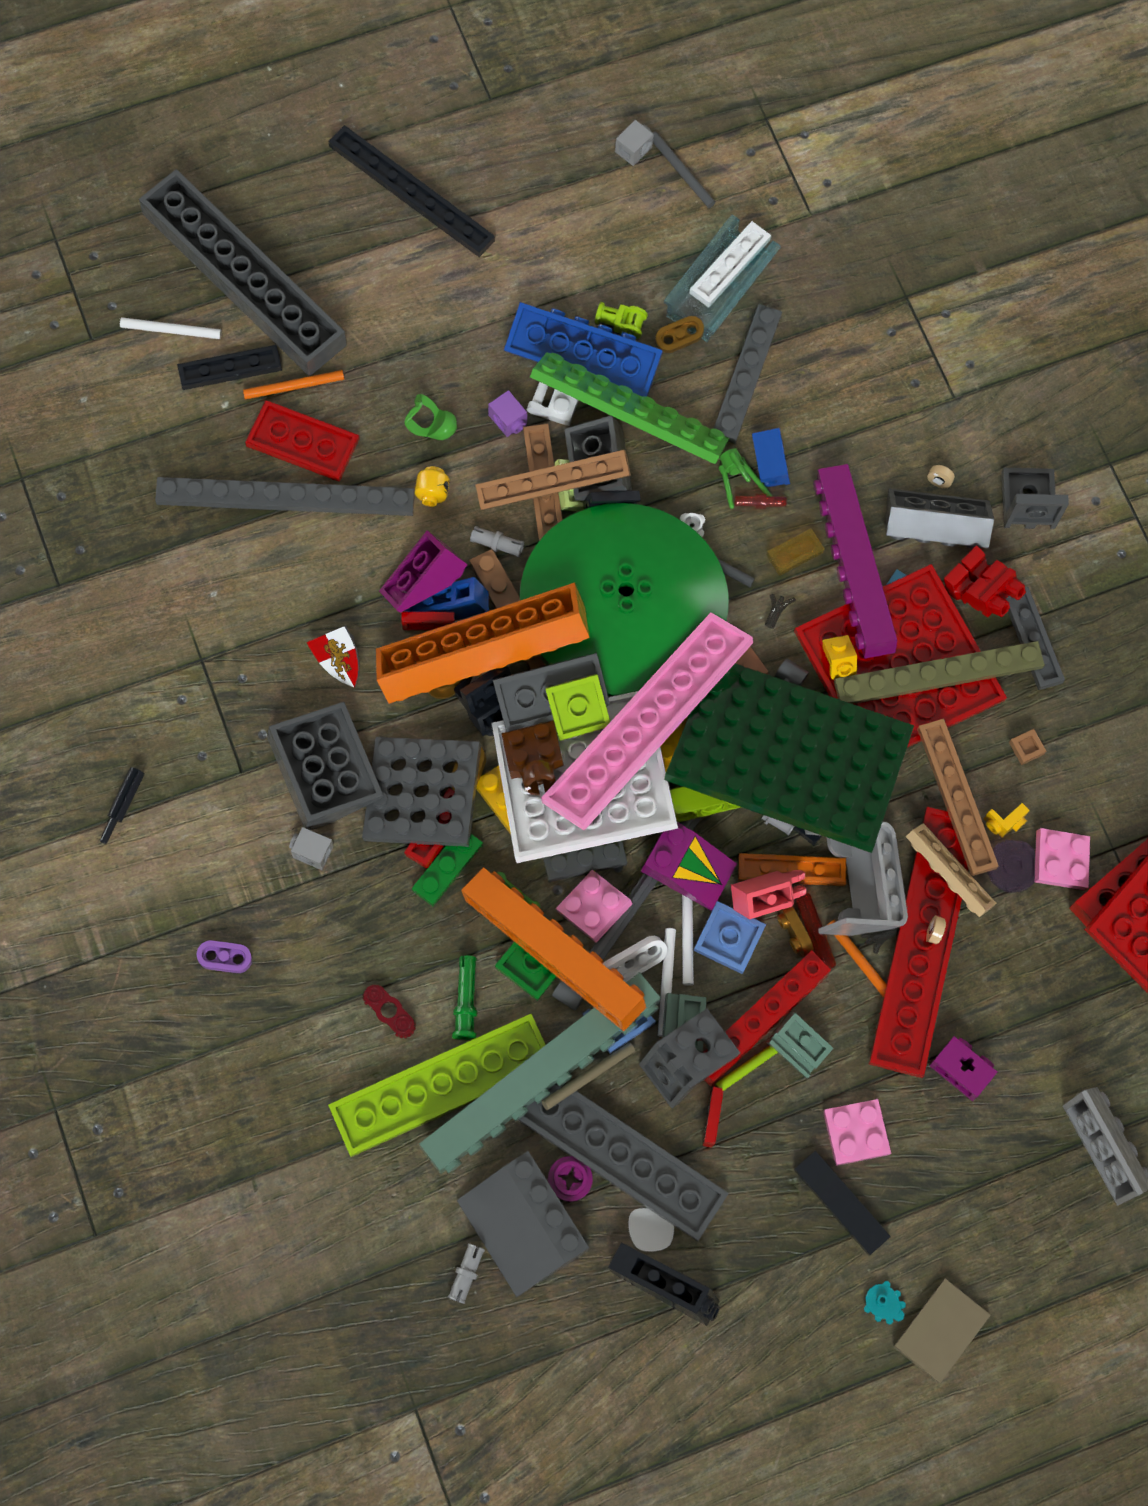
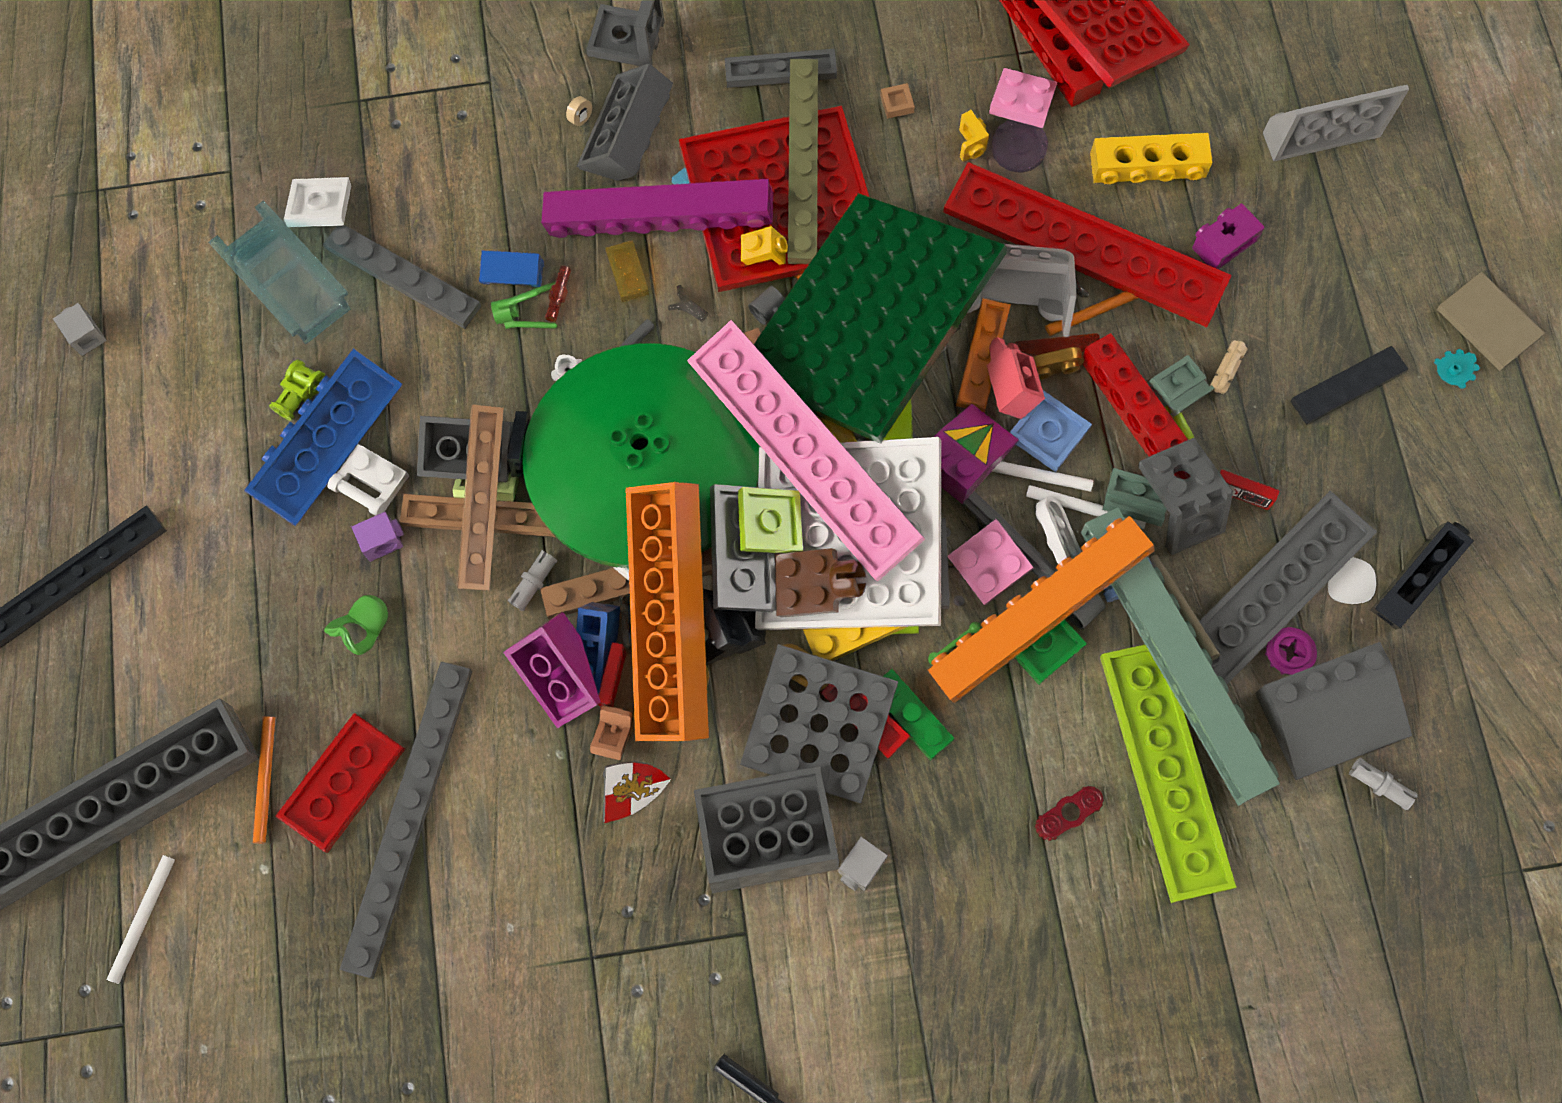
camera: 70 degrees left, 0 degrees up
black tile [177,344,282,390] -> none
medium lavender plate [197,941,252,973] -> none
yellow head [414,466,450,507] -> none
green pin [452,955,477,1041] -> none
bright green plate [530,352,729,464] -> none
dark grey bar [653,132,716,208] -> none
pearl gold plate [656,316,704,353] -> none
white plate [690,221,771,308] -> none
bright pink plate [823,1099,891,1166] -> none
tan plate [906,823,997,917] -> none
medium nougat plate [917,719,999,876] -> none
tan tile [926,915,946,944] -> none
red hips [944,545,1026,617] -> none
none -> white plate [284,177,351,227]
none -> nougat bracket [590,705,632,760]
none -> yellow brick [1090,133,1213,184]
none -> tan axle [1210,340,1247,394]

